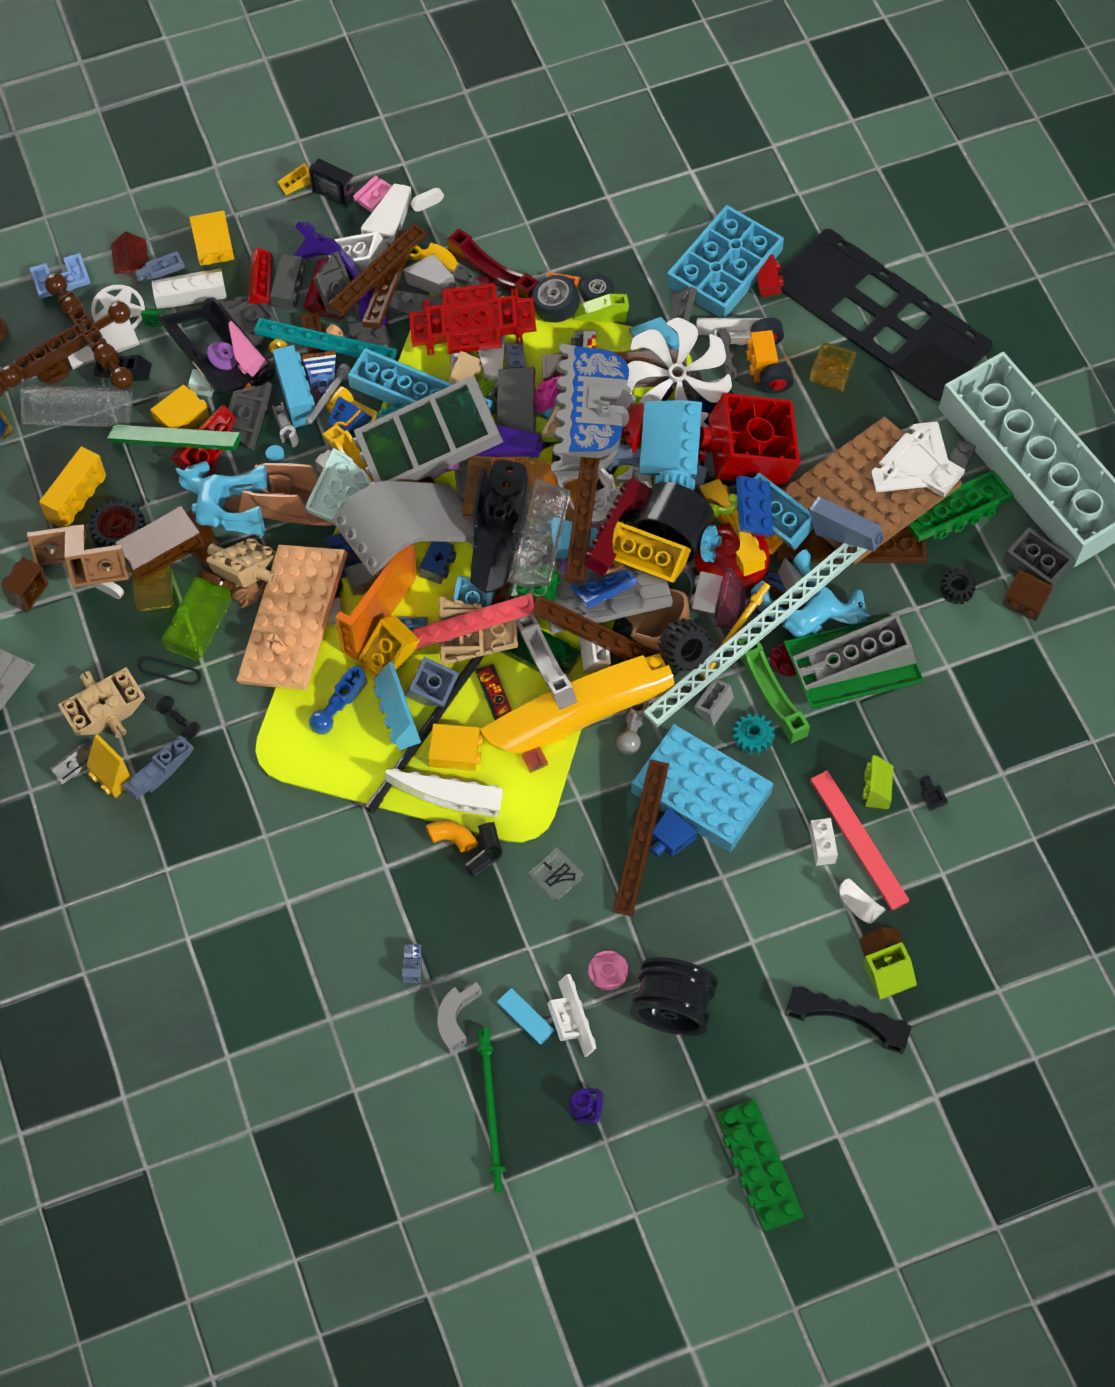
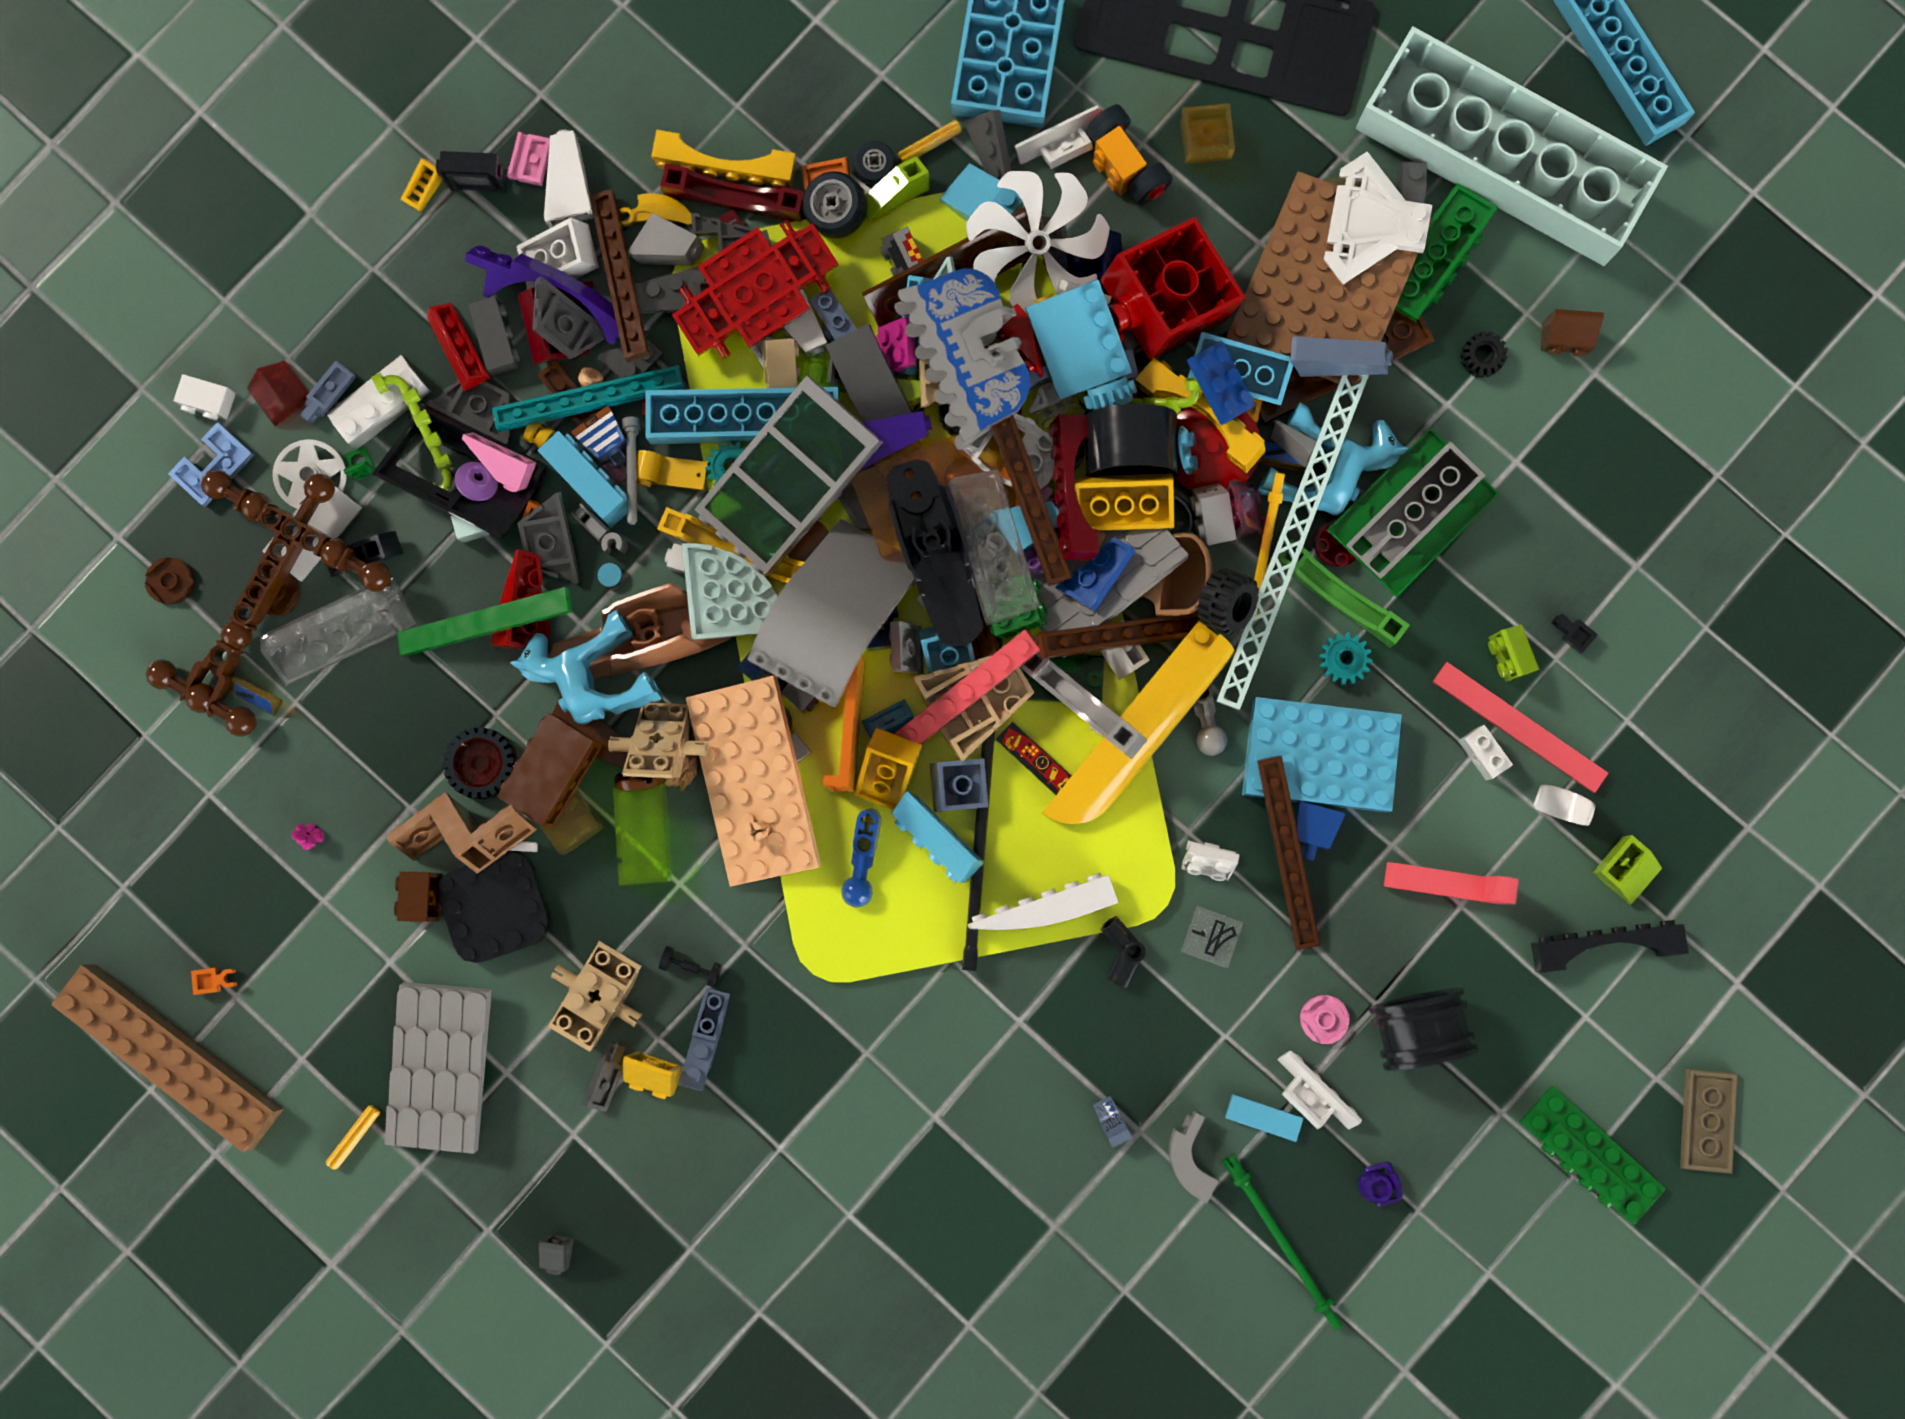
camera: 20 degrees left, 20 degrees up
yellow brick [39,446,106,528] -> none
black piece [138,656,201,685] -> none
yellow brick [150,384,209,429] -> none
yellow slope [189,211,234,266] -> none
reddish brown tile [327,223,427,318] -> none
blue torso [328,396,372,439] -> none
white tile [411,188,444,212] -> none
light orange cylinder [425,820,478,853] -> none
yellow brick [429,724,483,771] -> none
tile [522,747,548,773] -> none
light grey brick [694,678,734,726] -> none
dark grey hinge [716,329,737,379] -> none
red slope [756,254,784,298] -> none
reddish brown slope [859,927,902,956] -> none
dark grey brick [1003,527,1075,590] -> none
none -> white brick [173,374,236,421]
none -> lime bar [372,373,454,491]
none -> black plate [438,852,551,963]
none -> yellow arch [651,130,797,188]
none -> light grey plate [889,621,923,675]
none -> yellow axle [898,120,962,163]
none -> white plate [1181,840,1239,881]
none -> coral beam [1384,862,1519,905]
none -> dark tan tile [1680,1068,1738,1174]

